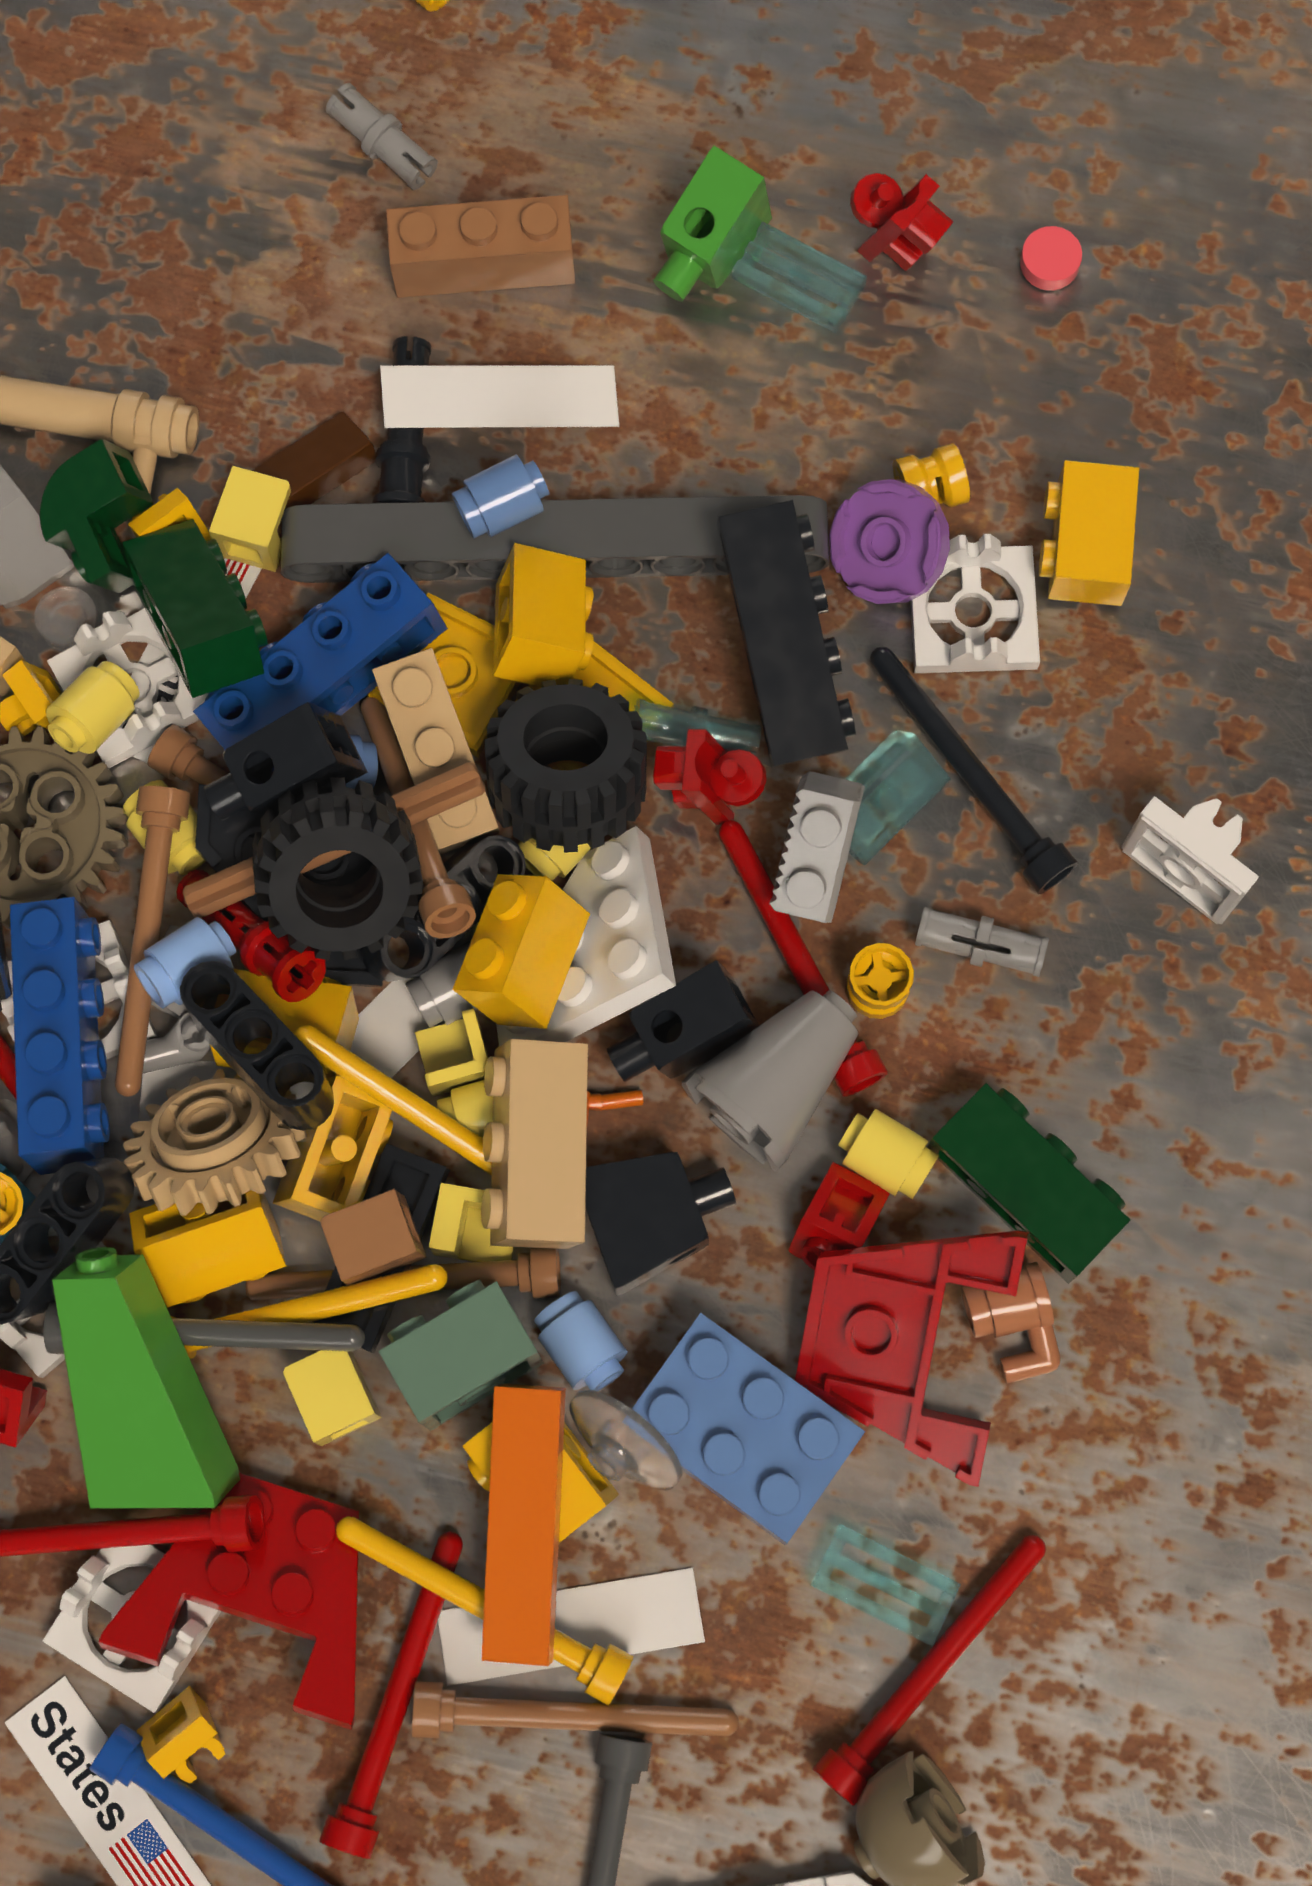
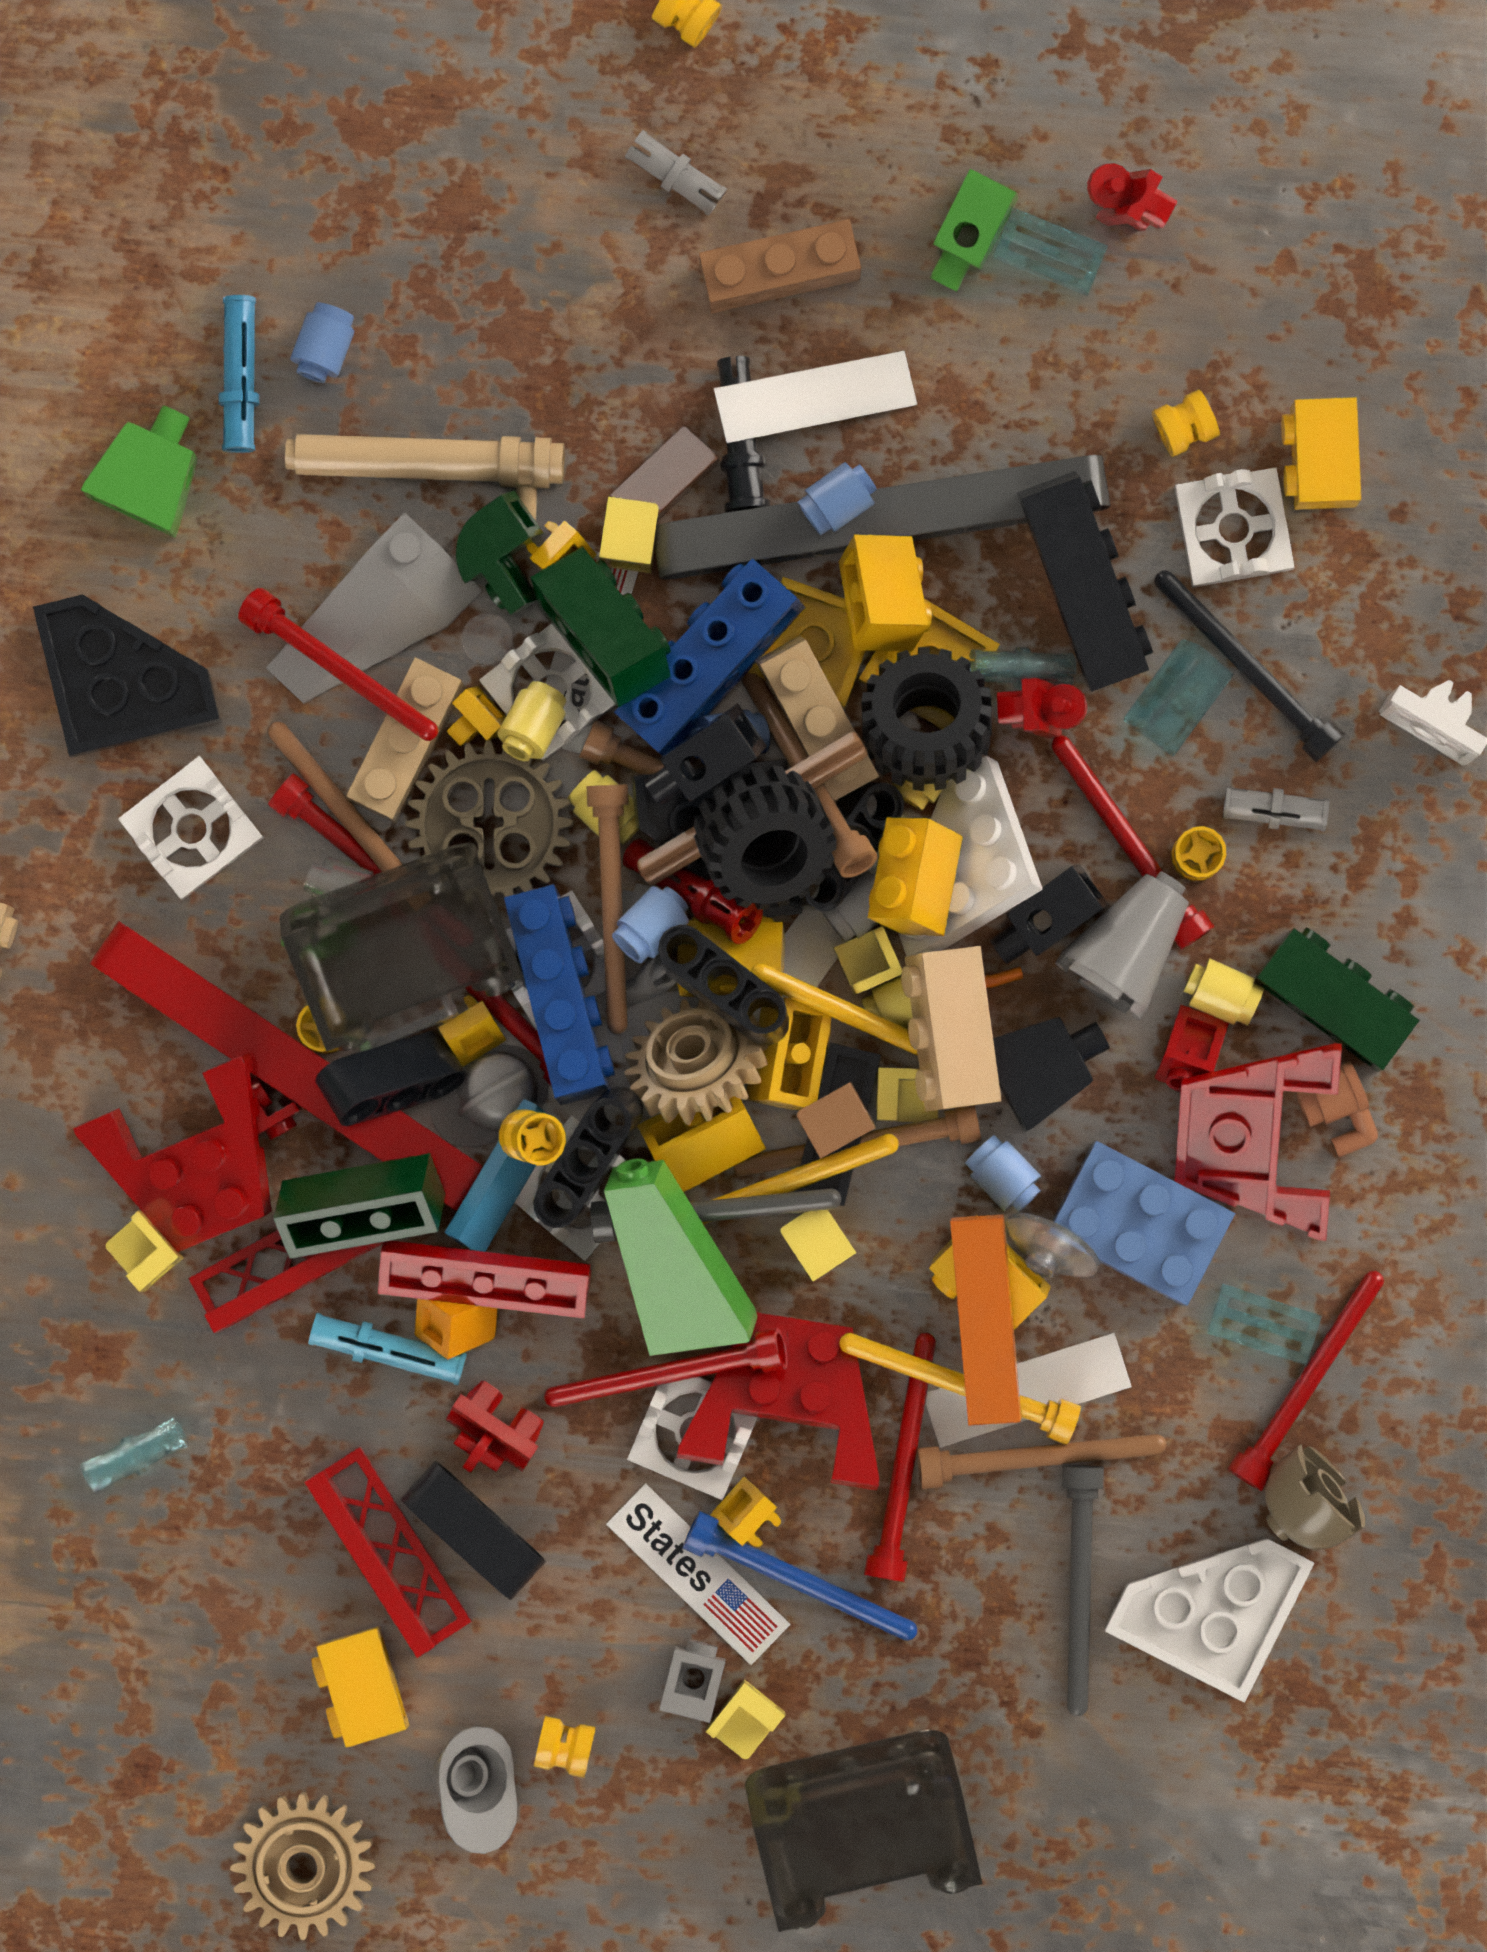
camera: 10 degrees left, 10 degrees up
sand green brick [378,1280,544,1431] -> none
light grey brick [770,771,865,923] -> none
medium lavender tile [829,479,950,604] -> none
coral tile [1020,226,1082,291] -> none

